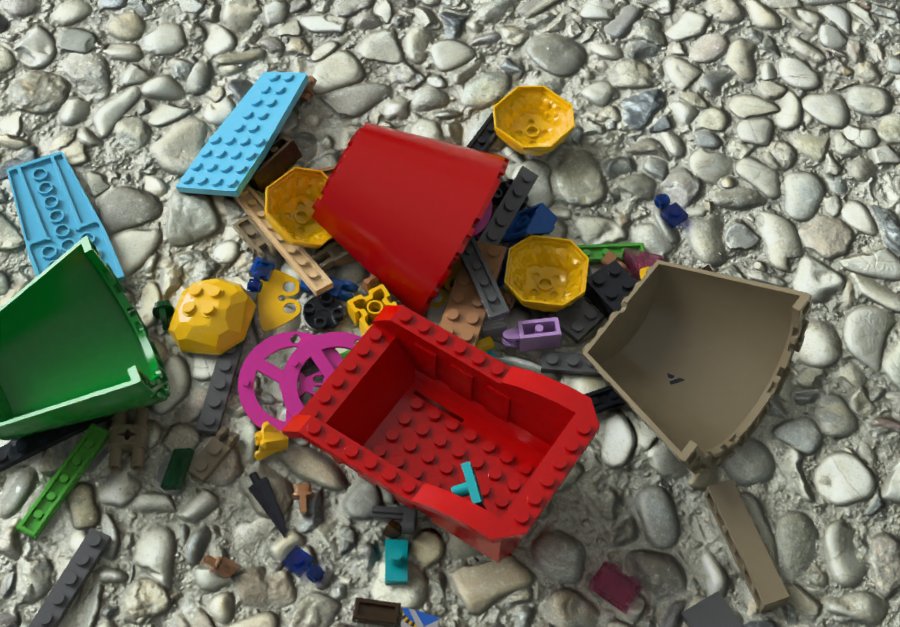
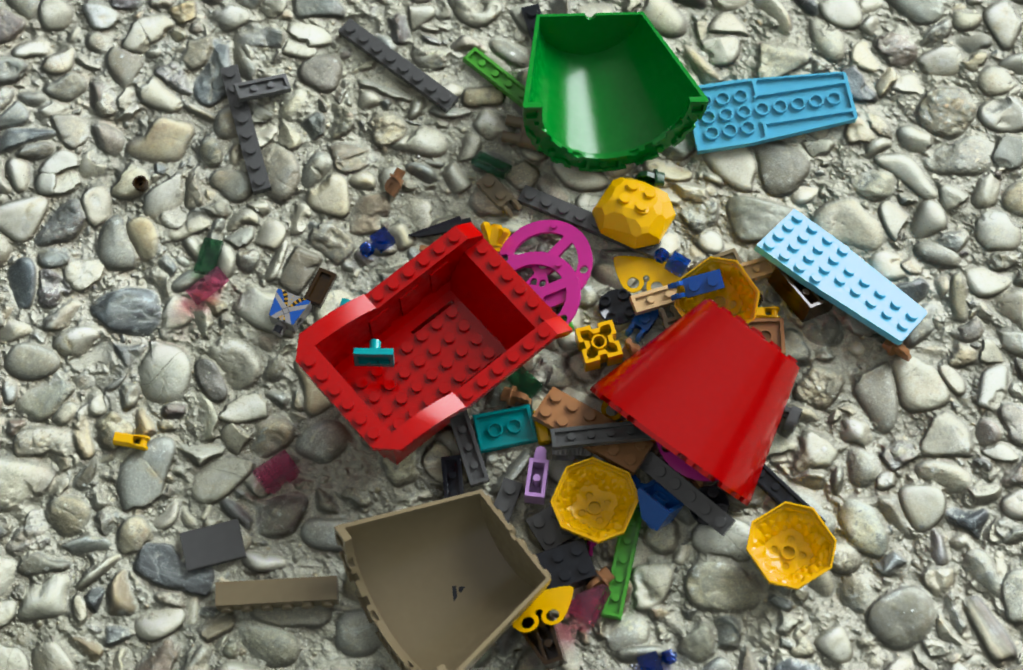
camera: 110 degrees right, 10 degrees up
none -> blue hinge [668,269,725,301]

